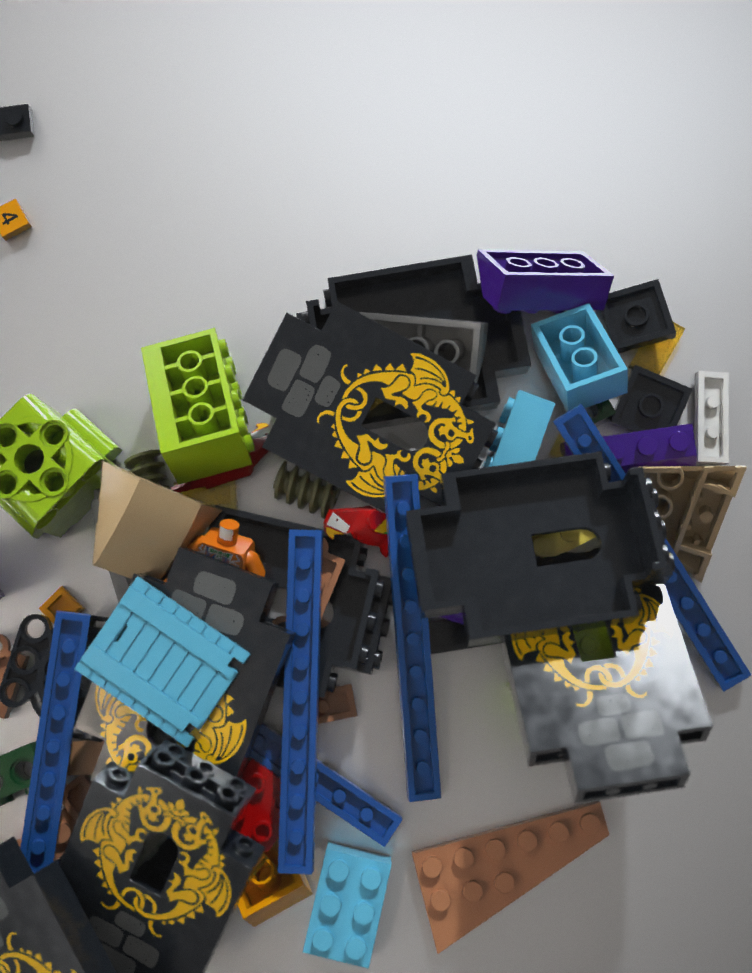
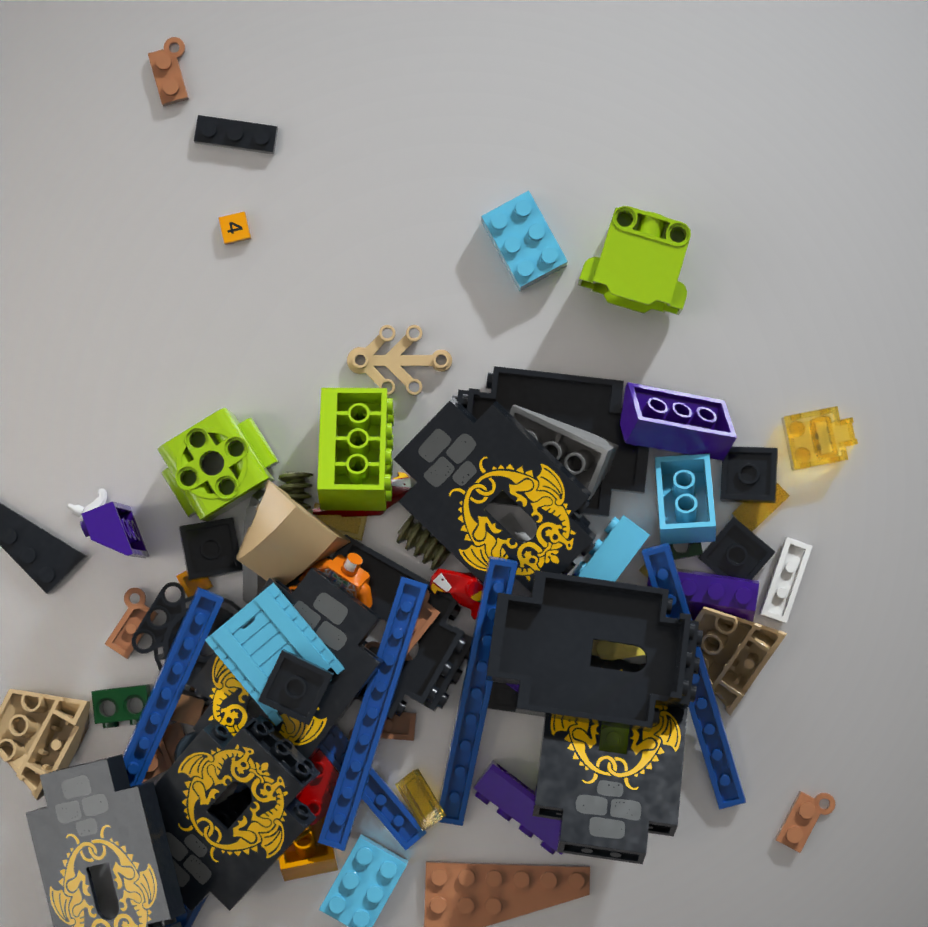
camera: 25 degrees right, 5 degrees up
none -> black plate [179,517,243,581]
none -> black plate [258,649,334,725]
none -> tan plant [347,325,452,396]
none -> clear yellow tile [395,769,446,831]
none -> dark purple slope [473,760,563,855]
none -> medium azure brick [481,191,568,291]
none -> lime piece [578,206,691,315]
none -> clear yellow piece [781,406,858,471]

